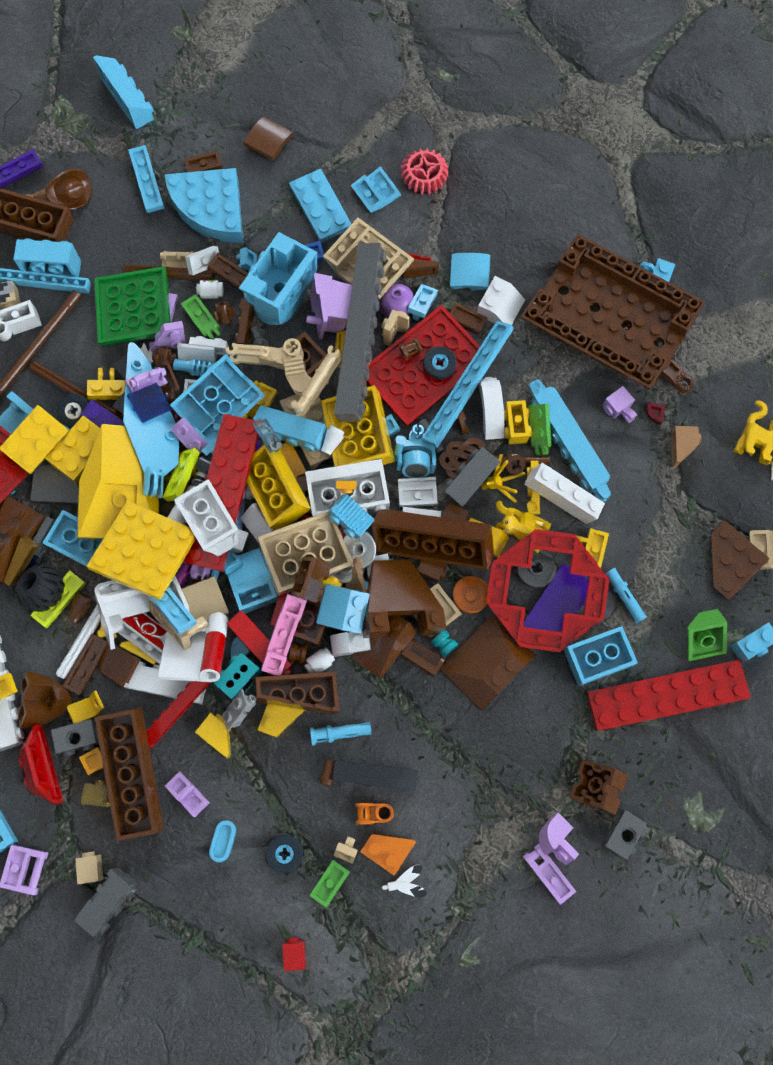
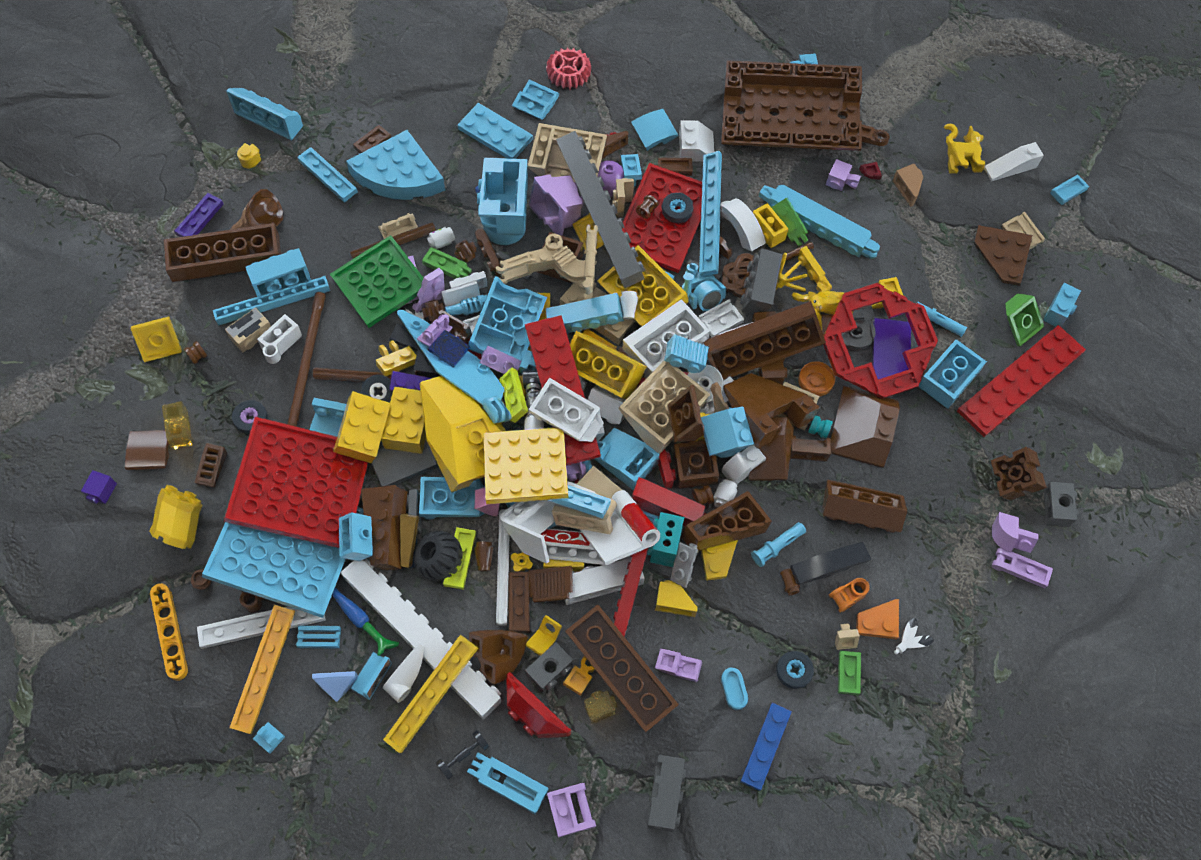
camera: 30 degrees left, 10 degrees down
tan brick [75,851,103,884] -> none
white plate [185,246,219,275] -> none
reddish brown tile [207,252,248,293] -> none
medium azure tile [236,247,257,271] -> none
reddish brown slope [243,117,292,160] -> none
piece [252,418,283,453] -> none
bright pink slope [261,594,307,676] -> none
red brick [282,937,307,971] -> none
light orange plate [336,481,357,493] -> none
reddish brown wheel [505,453,525,474] -> none
white brick [524,463,605,524] -> none
none -> yellow plate [237,143,261,169]
none -> blue plate [740,703,792,791]
none -> reddish brown slope [822,480,907,533]

